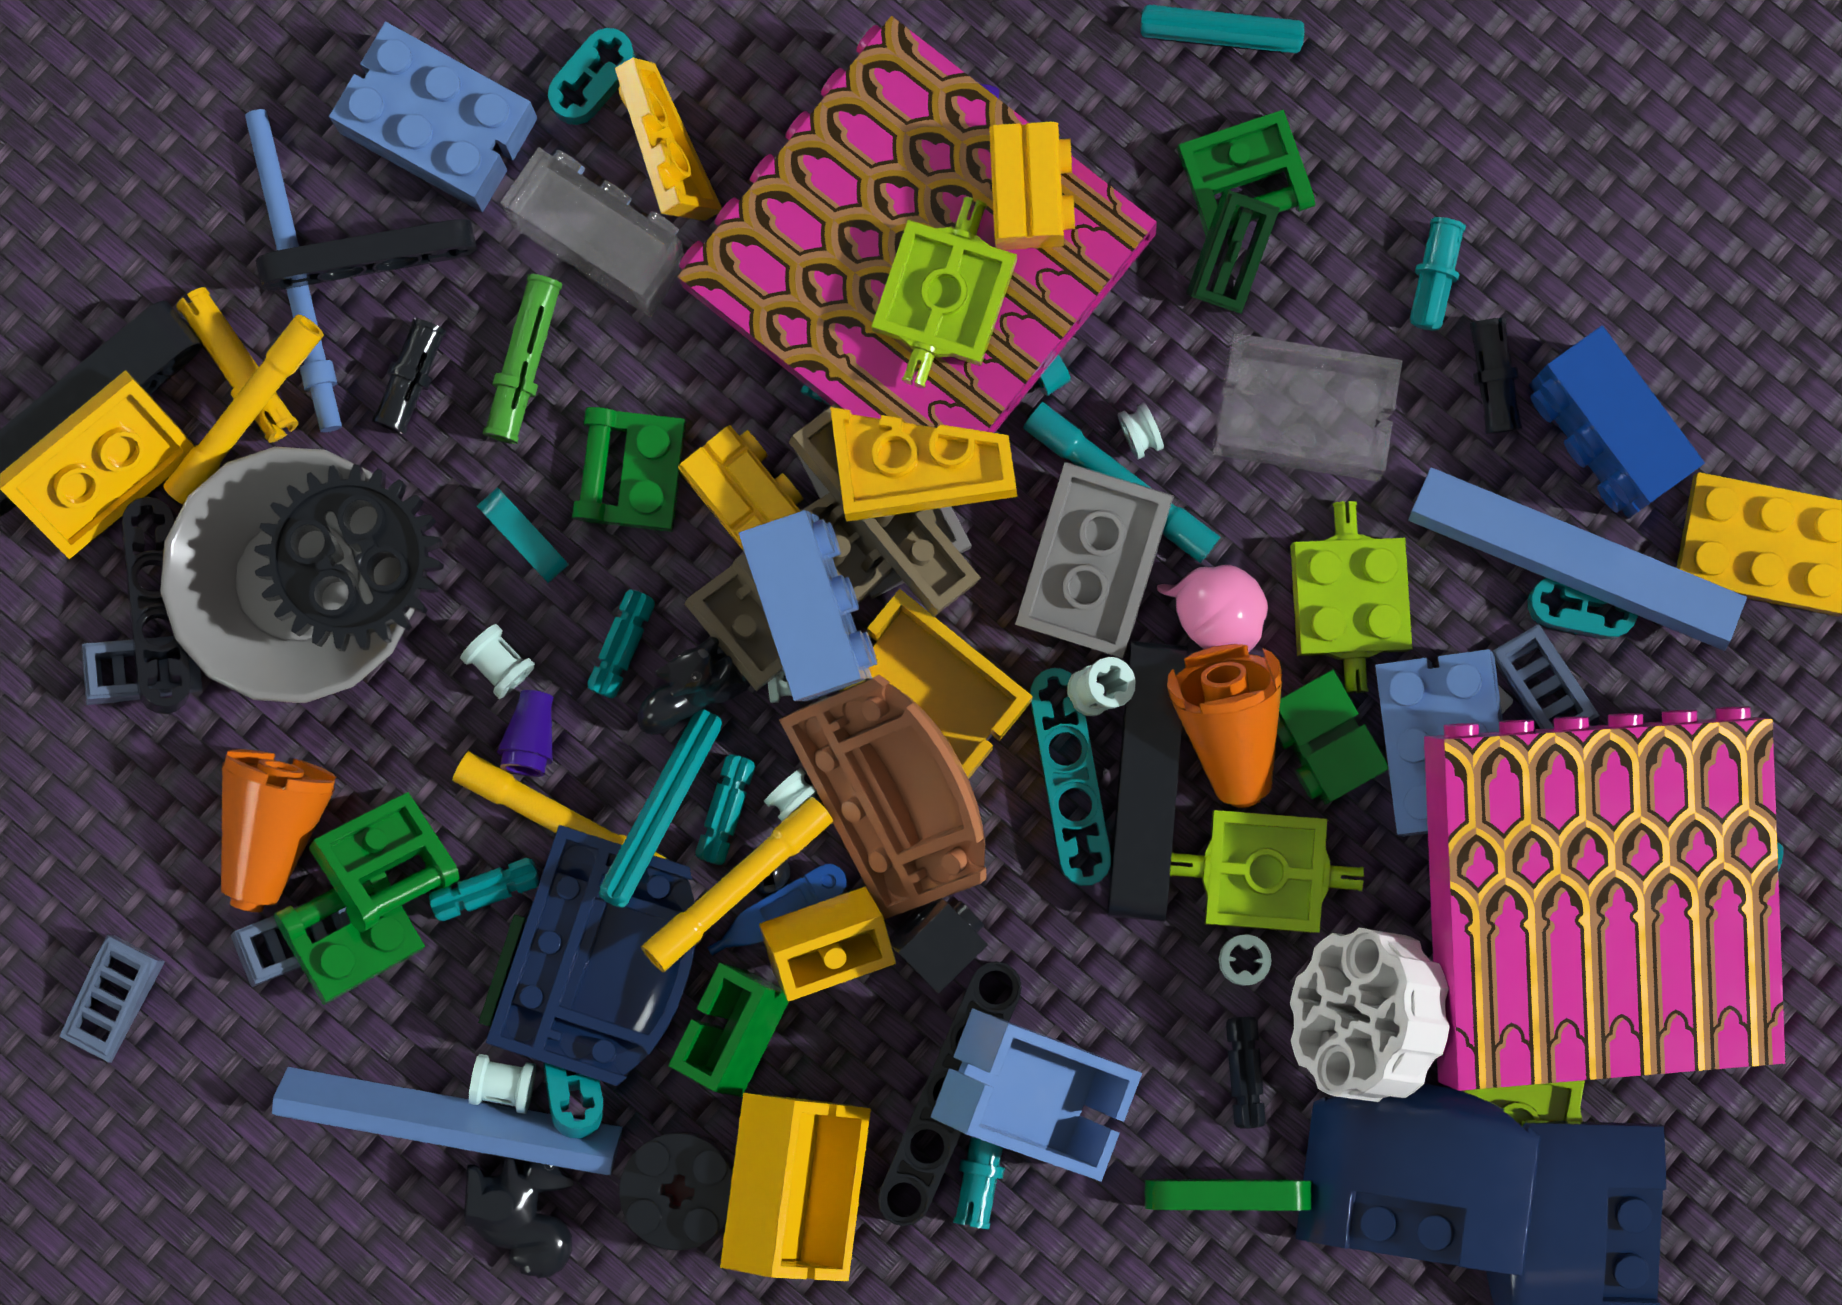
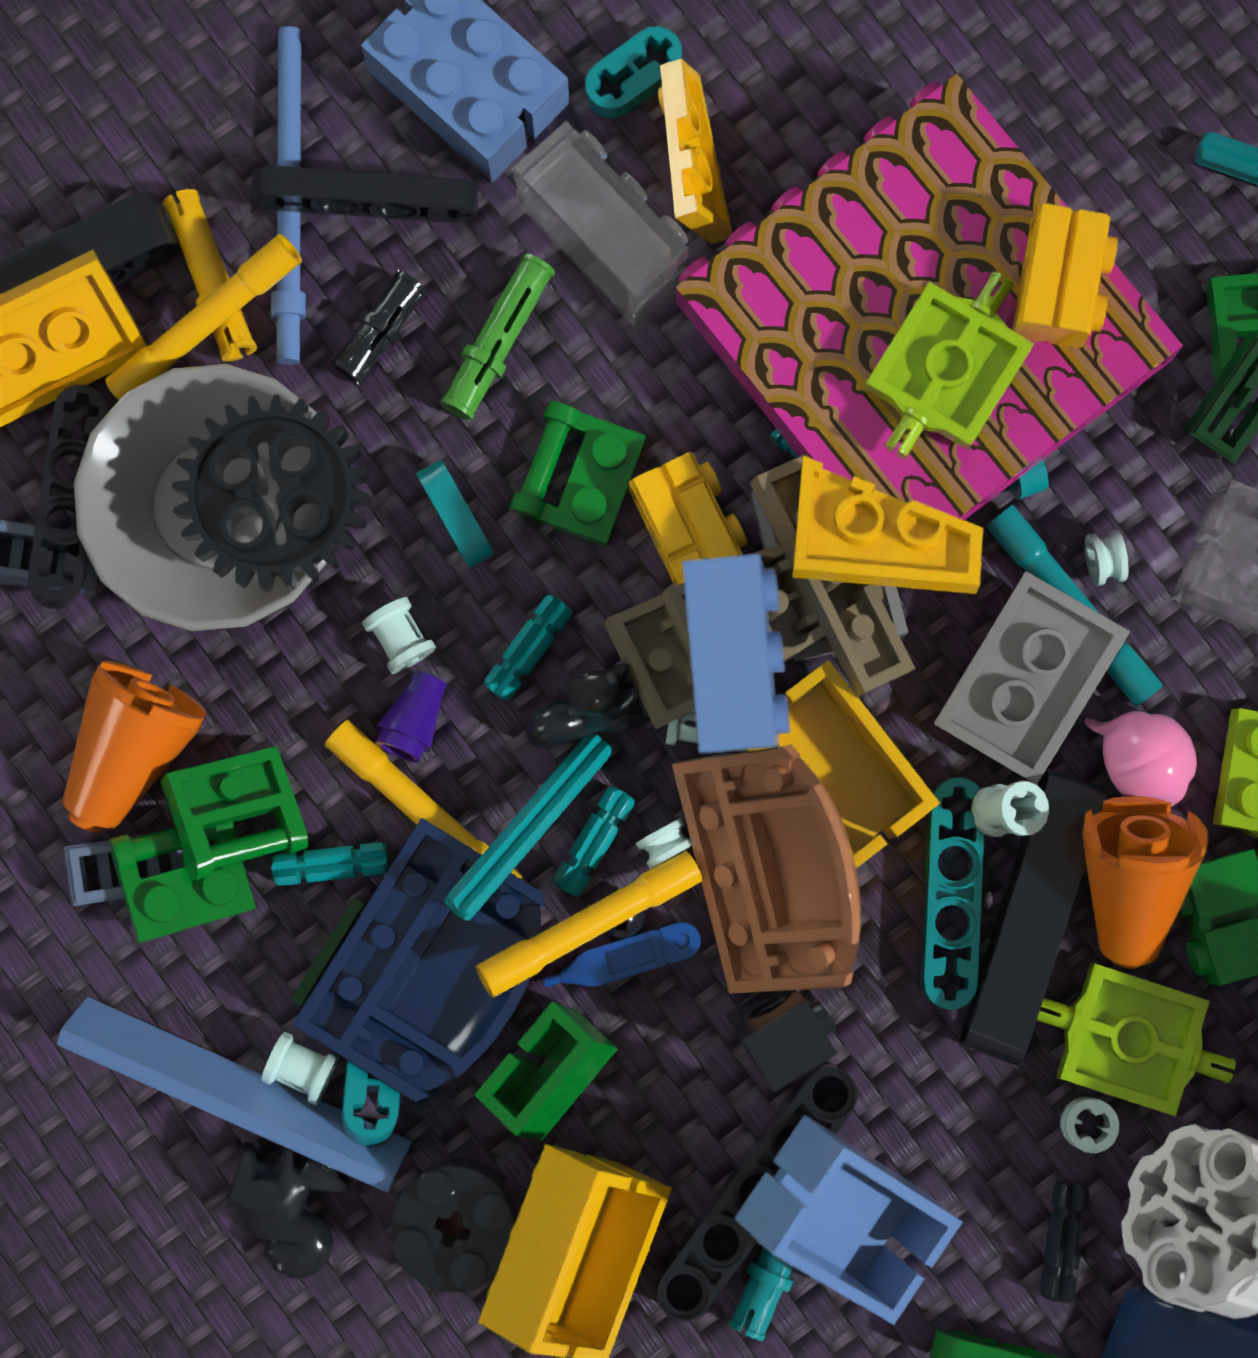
camera: 10 degrees right, 0 degrees up
yellow brick [759,886,896,1002] -> none

